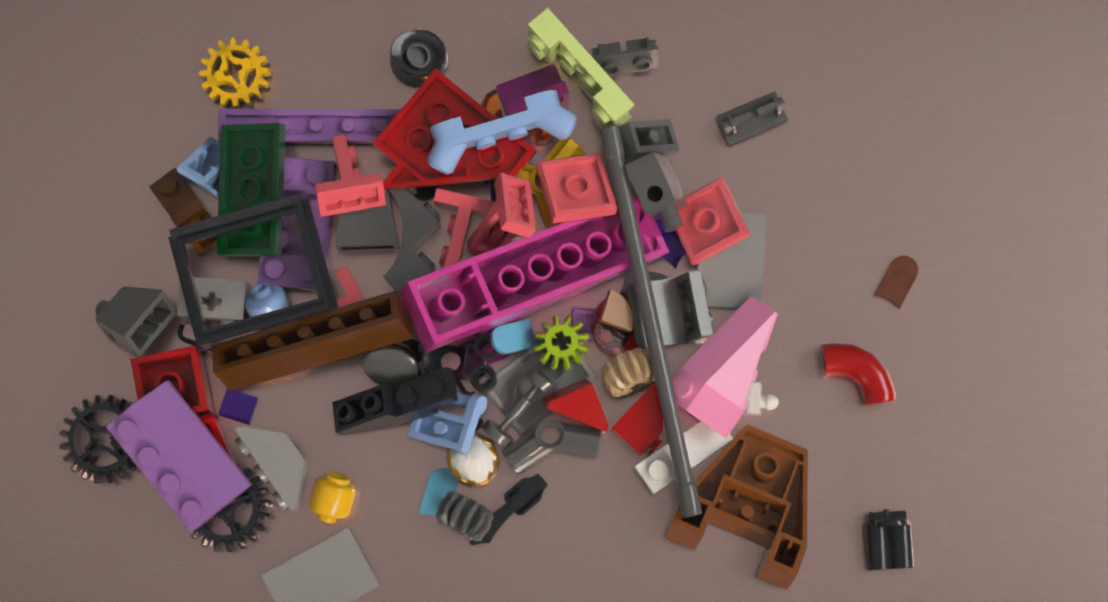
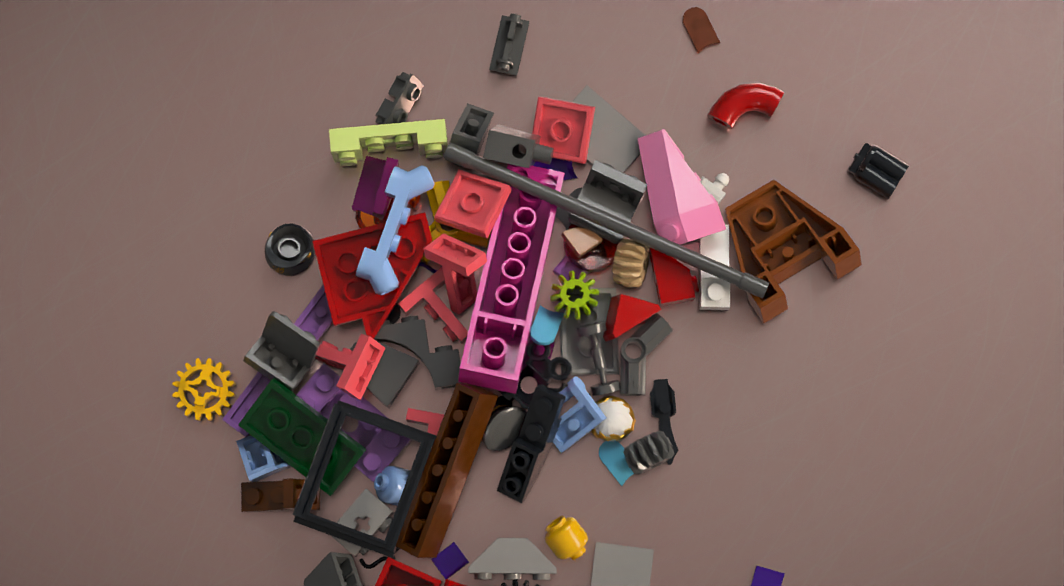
camera: 55 degrees left, 0 degrees up
none -> dark grey bracket [243,311,320,392]

